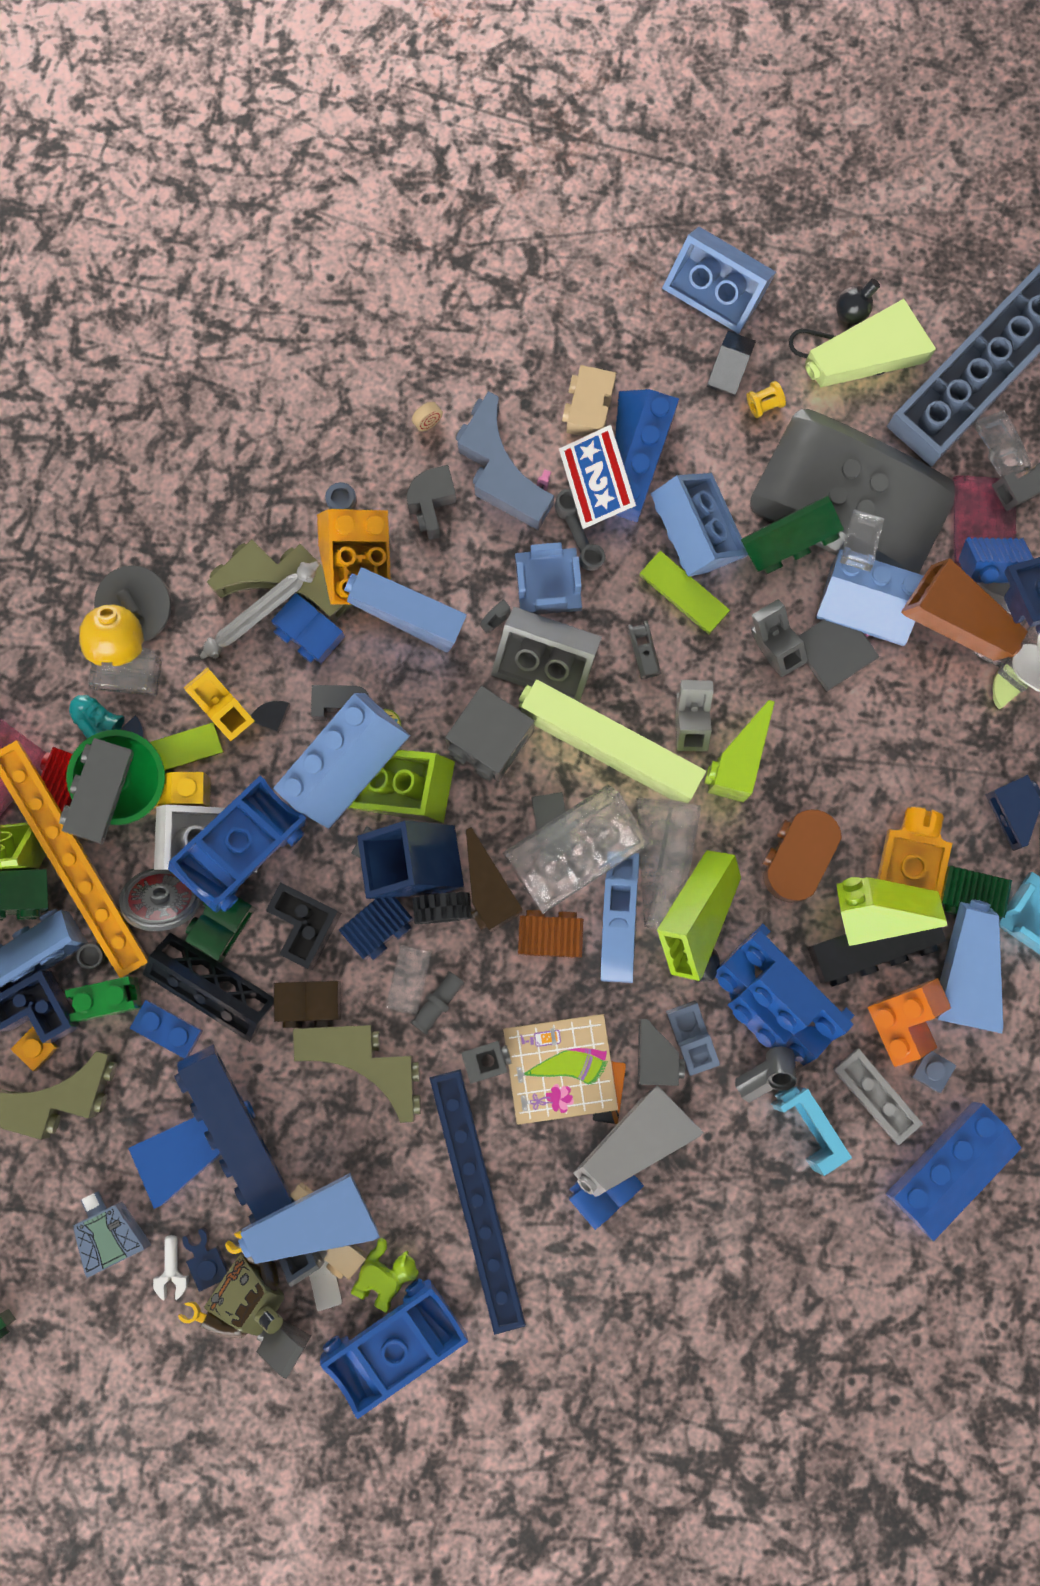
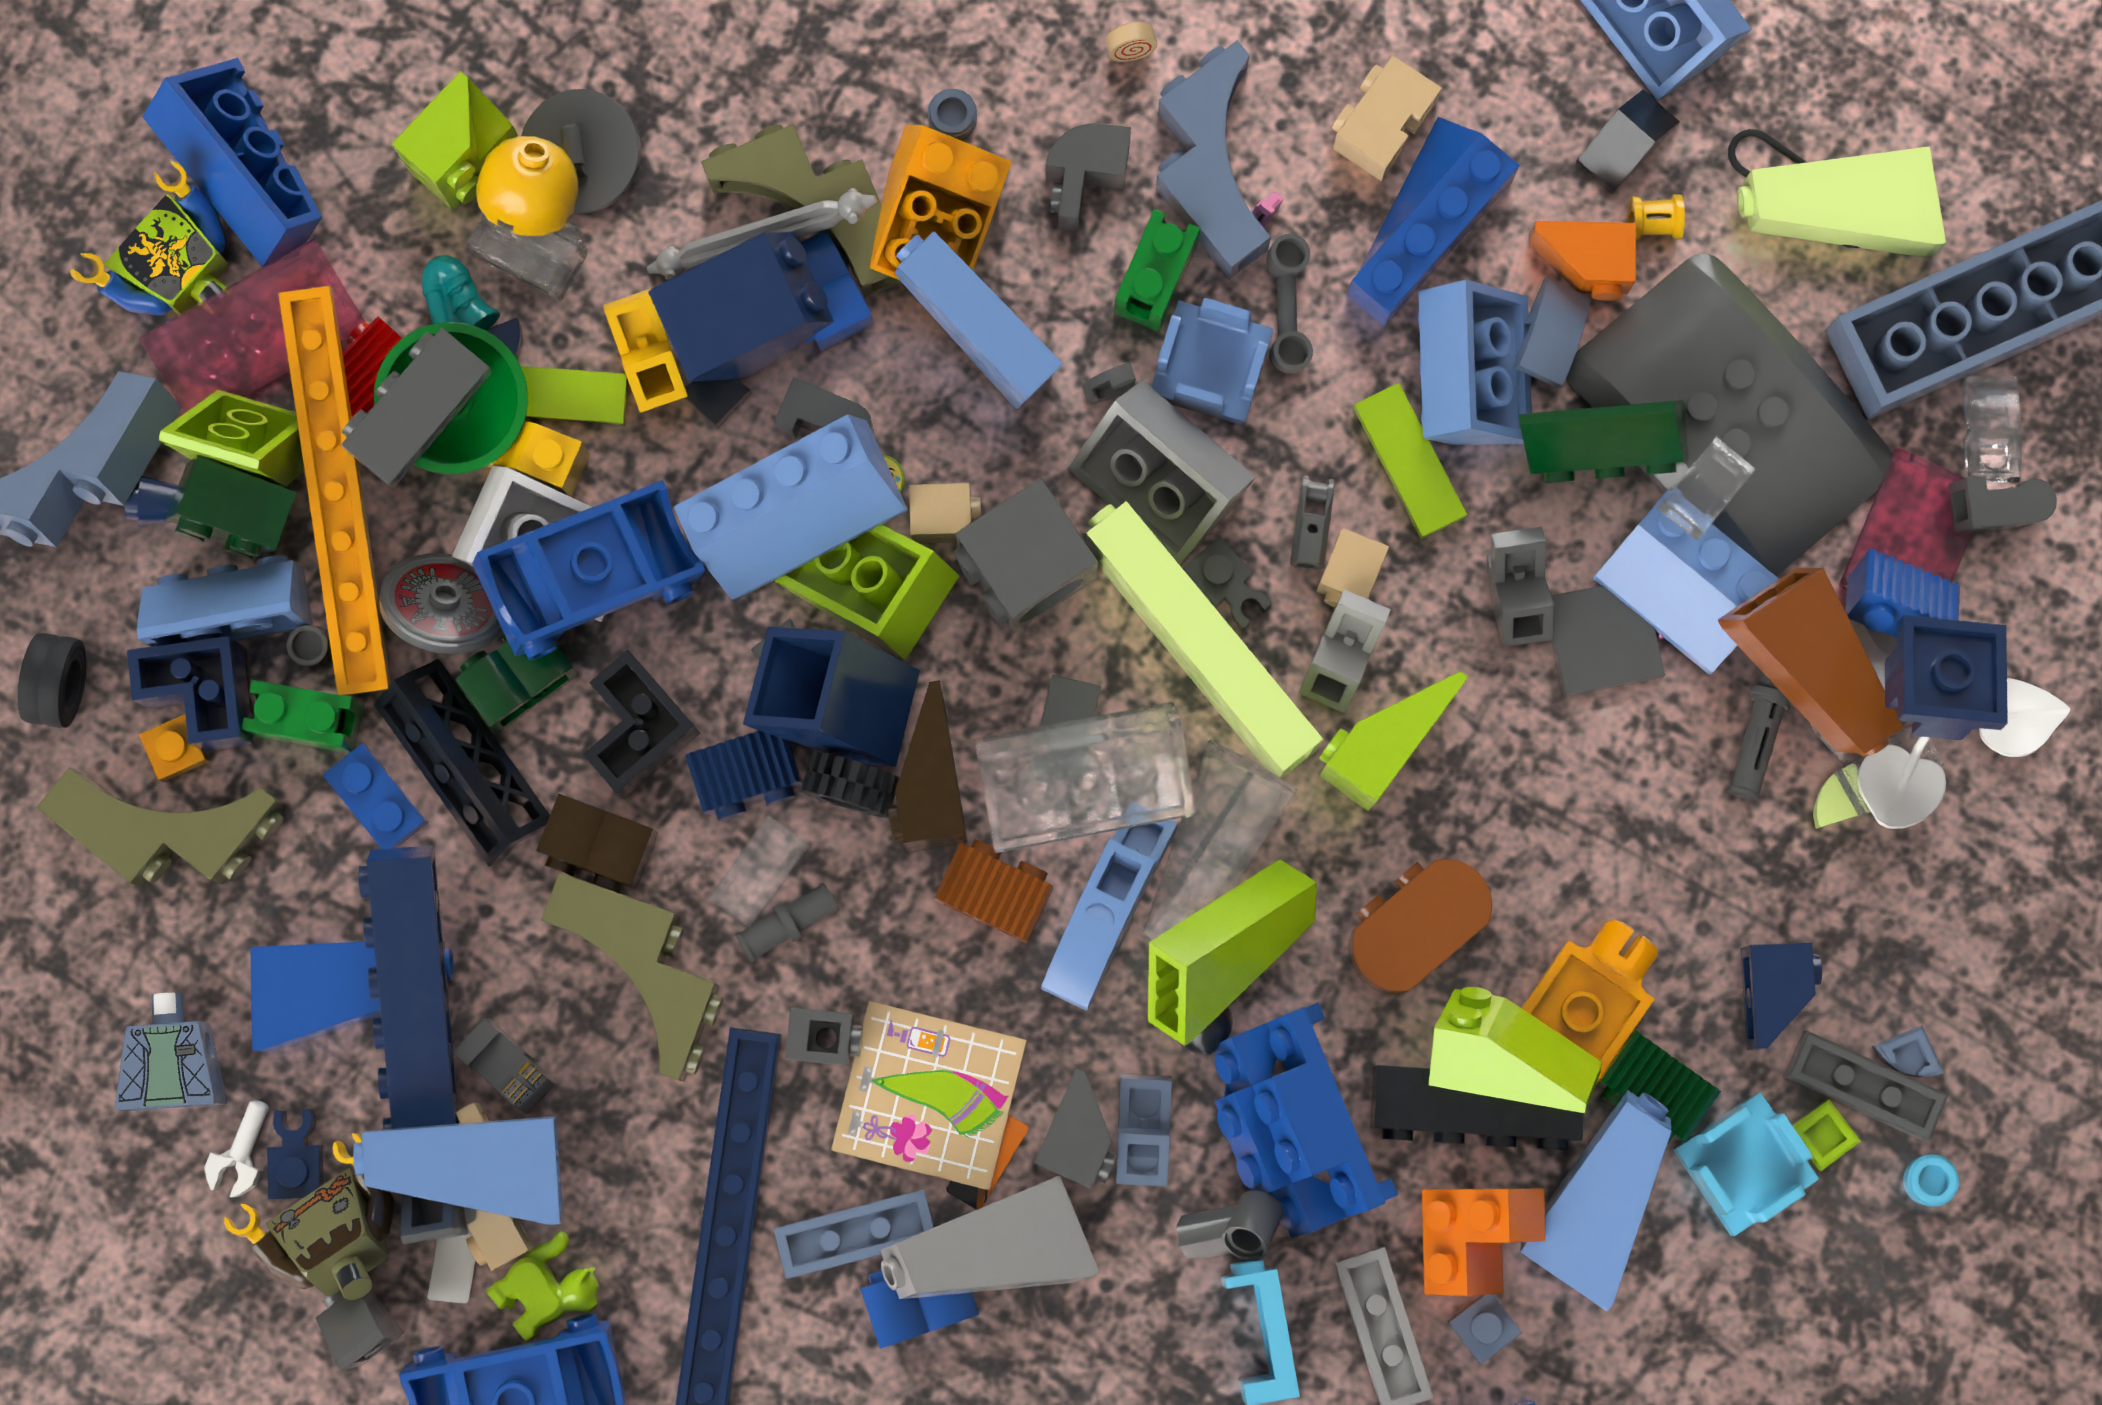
camera: 25 degrees right, 0 degrees up
sticker [559,425,636,529] -> none
black piece [836,278,880,324] -> none
none -> lime slope [391,71,518,211]
none -> dark grey leg [452,1018,556,1115]
none -> dark blue slope [648,232,834,382]
none -> sand blue plate [774,1189,934,1279]
none -> tan brick [909,483,982,544]
none -> green brick [1114,209,1200,333]
none -> dark grey plate [1182,536,1272,631]
none -> tan brick [1316,528,1389,608]
none -> sand blue slope [1513,277,1591,388]
none -> orange slope [1529,221,1636,301]
none -> dark grey pin [1727,671,1793,800]

